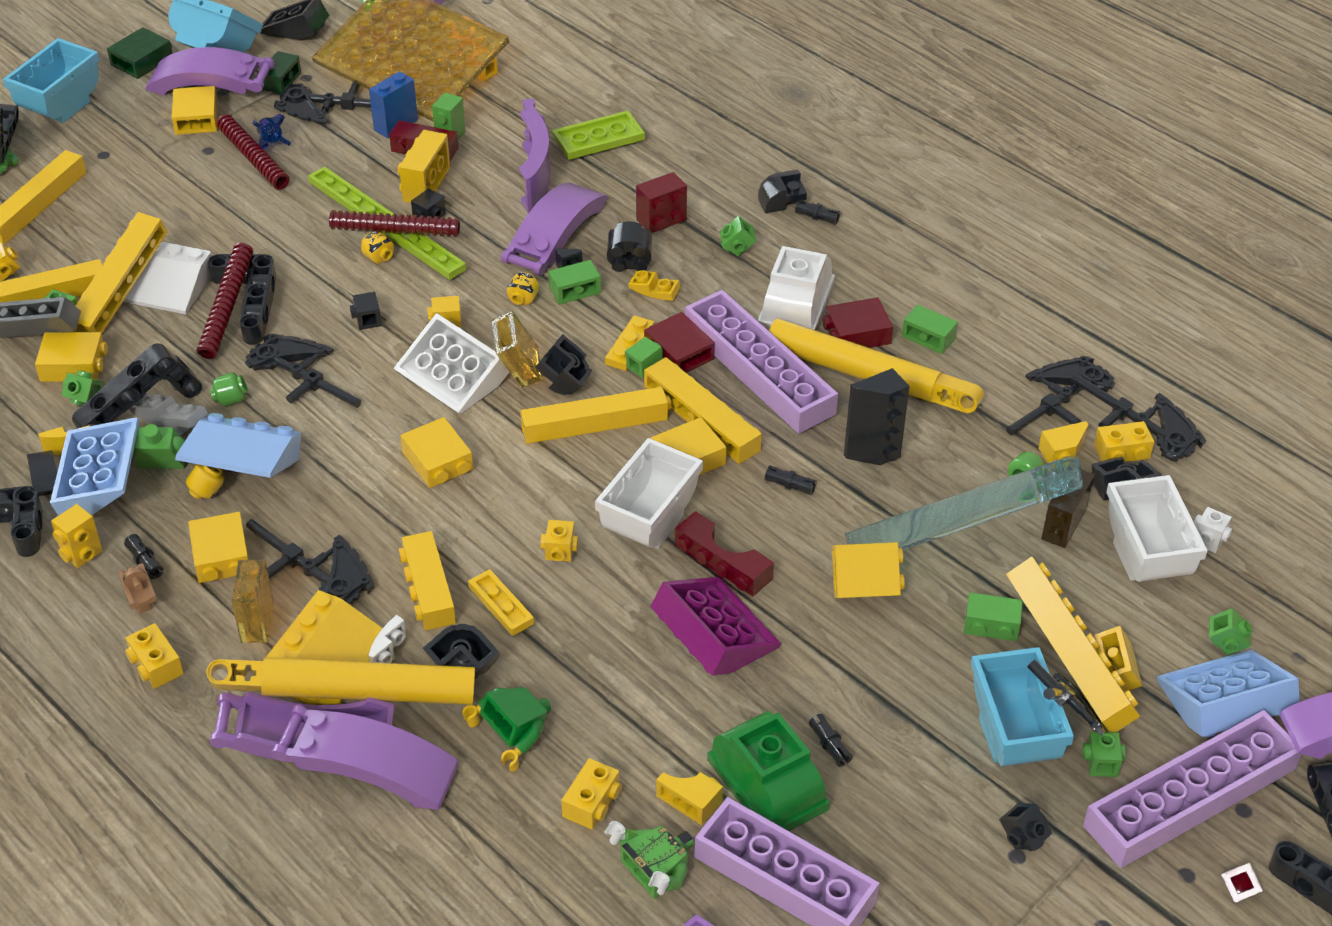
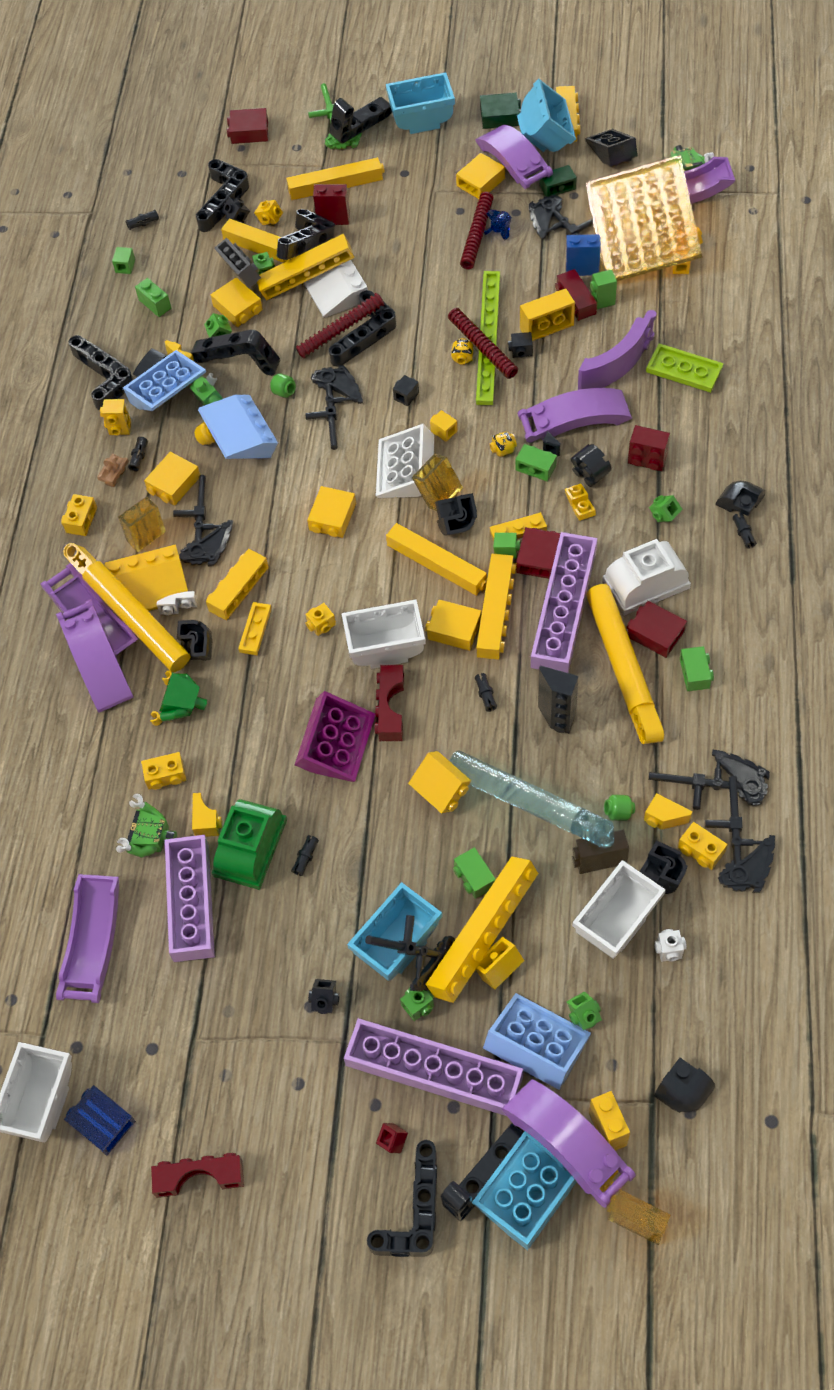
camera: 55 degrees right, 15 degrees up
light grey slope [129,393,208,435] -> none
none -> black beam [276,209,335,260]
none -> dark red brick [313,184,350,225]

